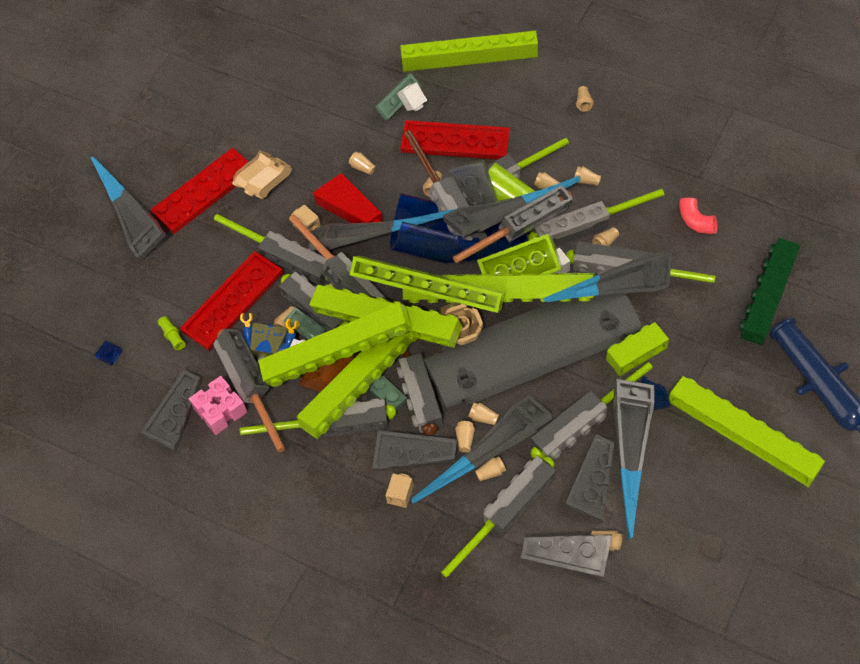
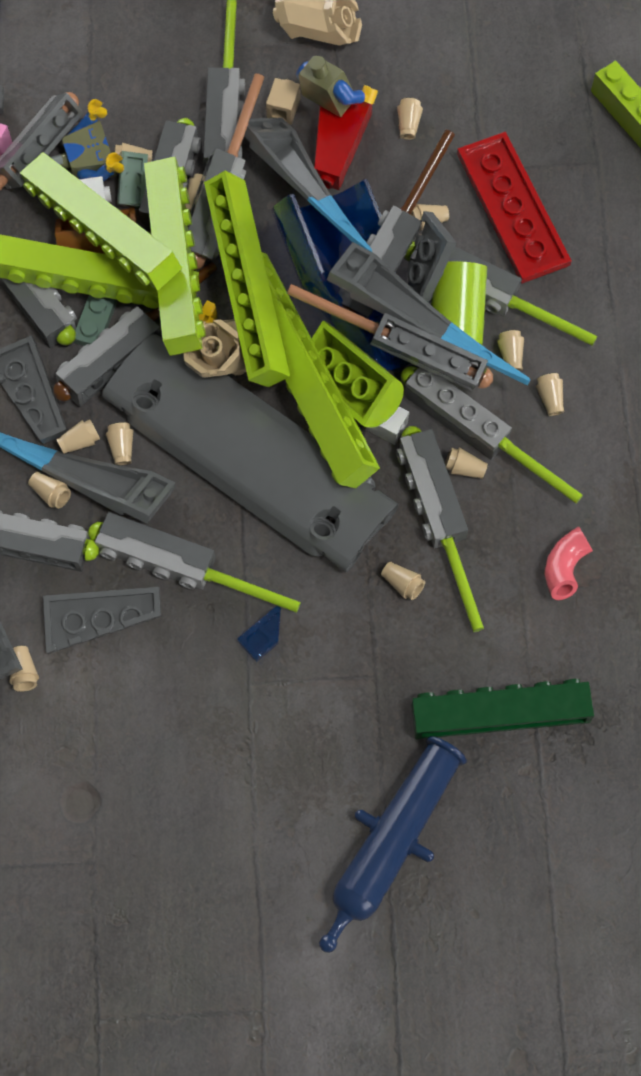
camera: 55 degrees right, 10 degrees up
lime pin [157,316,186,351] -> none
red plate [180,251,283,351] -> none
sand green plate [375,73,421,120] -> none
white brick [397,82,427,111] -> none
dark grey plate [542,249,672,302] -> none
lime brick [606,323,669,377] -> none
dark grey plate [613,379,654,540] -> none
lime brick [668,376,825,487] -> none
none -> olive torso [296,56,378,117]
none -> tan cone [381,562,425,600]

